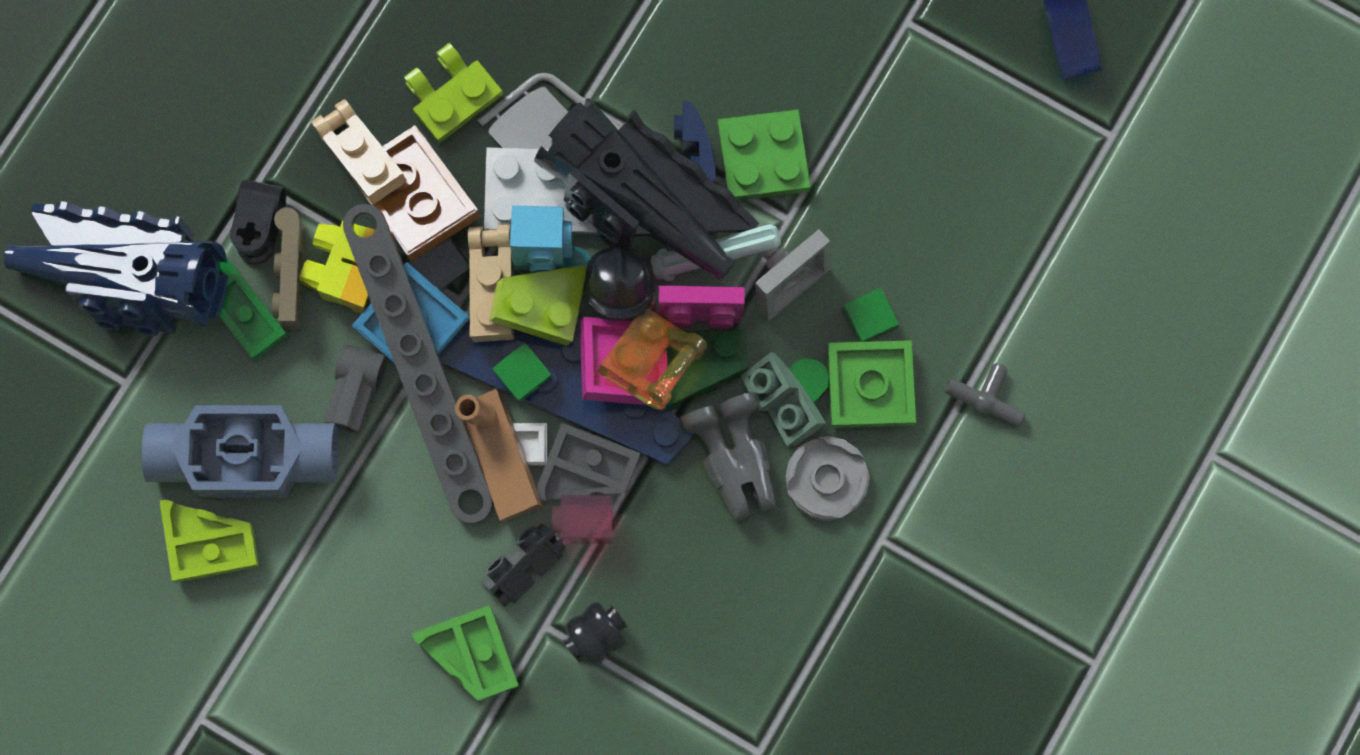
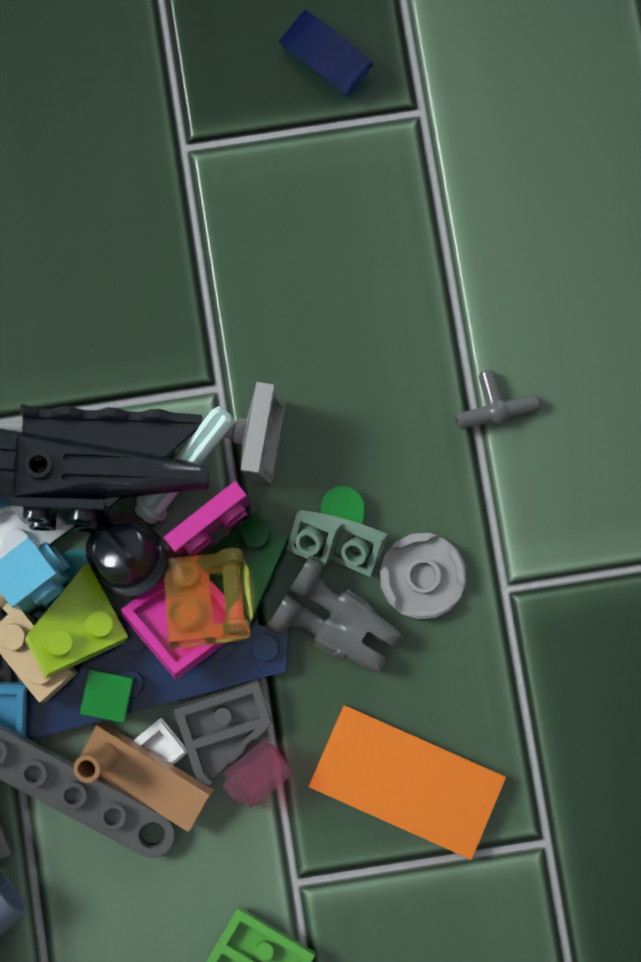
camera: 35 degrees left, 5 degrees up
black hinge [481,523,566,606] -> none
black piece [563,602,628,665] -> none
dark blue slope [674,102,716,183] -> none
bright green plate [717,109,810,201] -> none
bright green plate [827,340,916,428] -> none
green tile [842,288,899,342] -> none
none -> orange tile [308,705,506,860]

